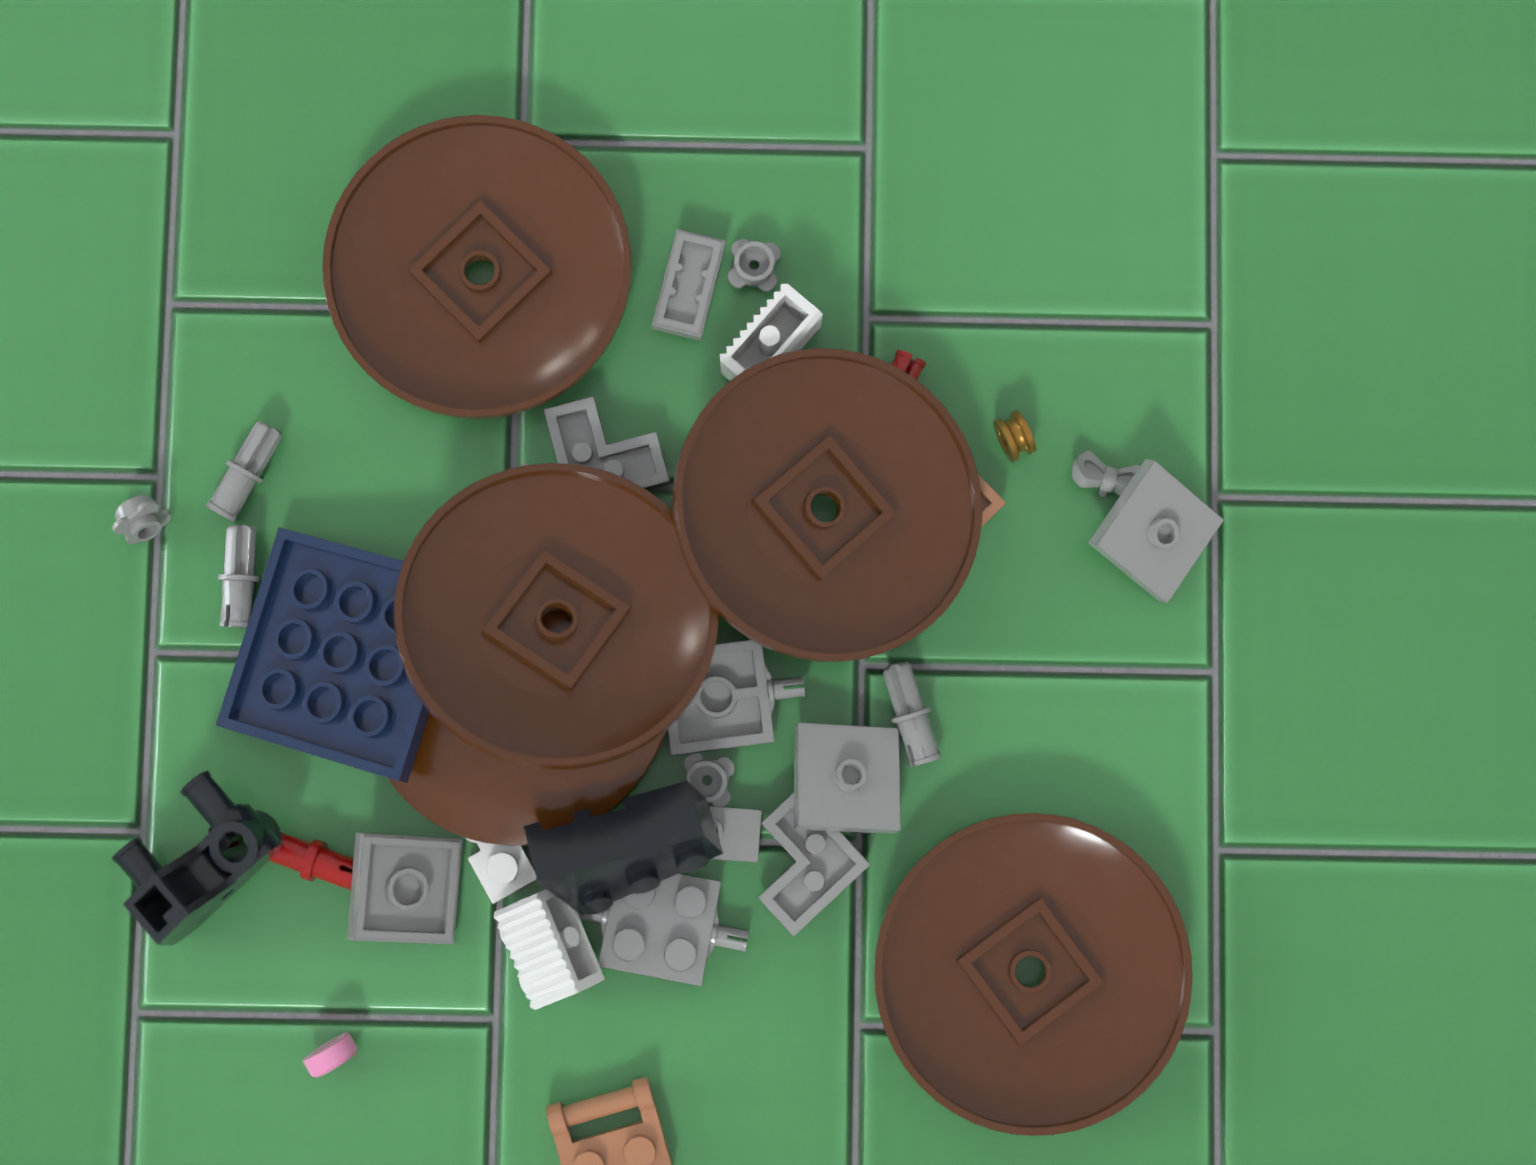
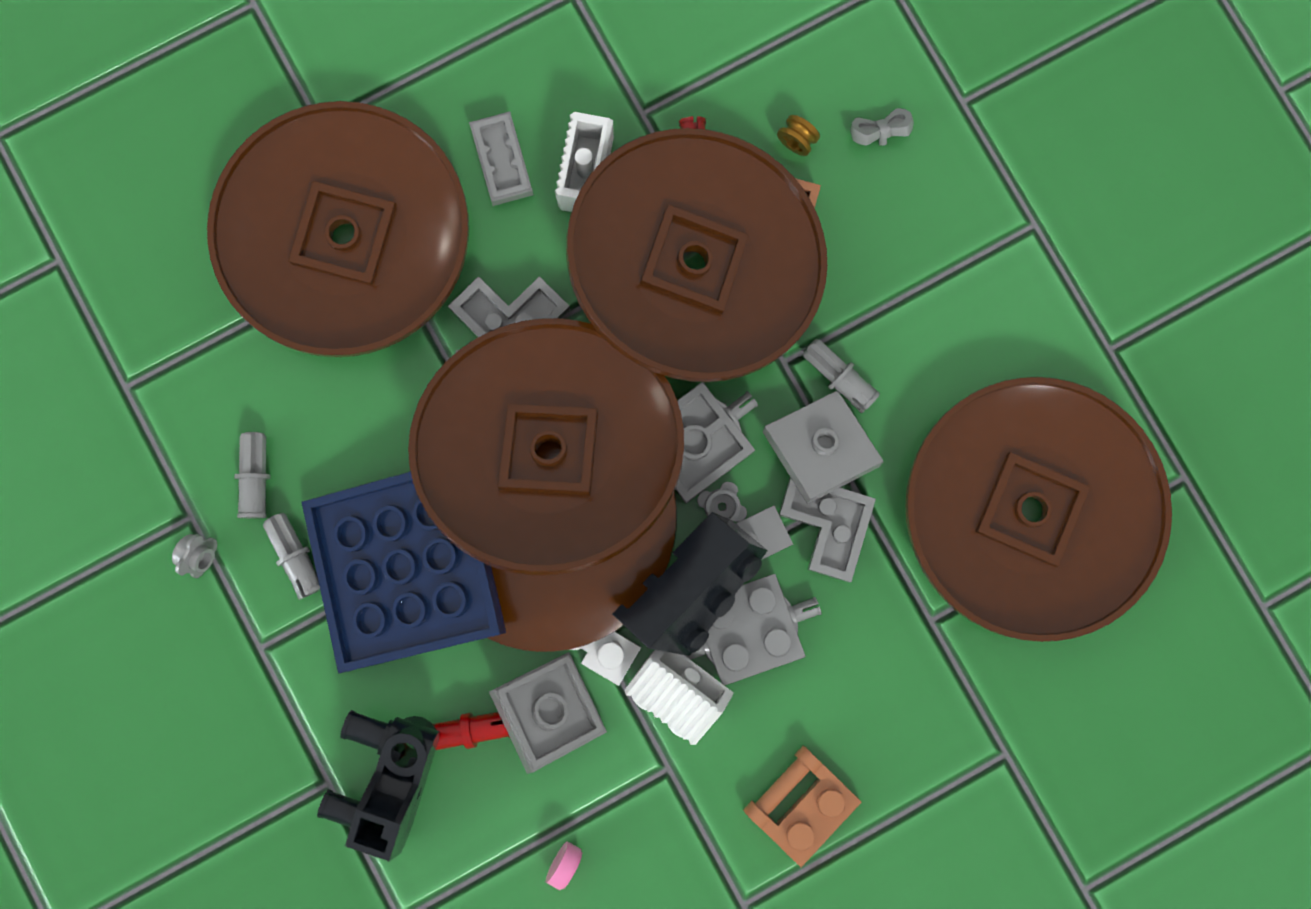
camera: 30 degrees left, 0 degrees up
light grey plate [728,239,781,292] -> none
light grey plate [1088,459,1224,603] -> none

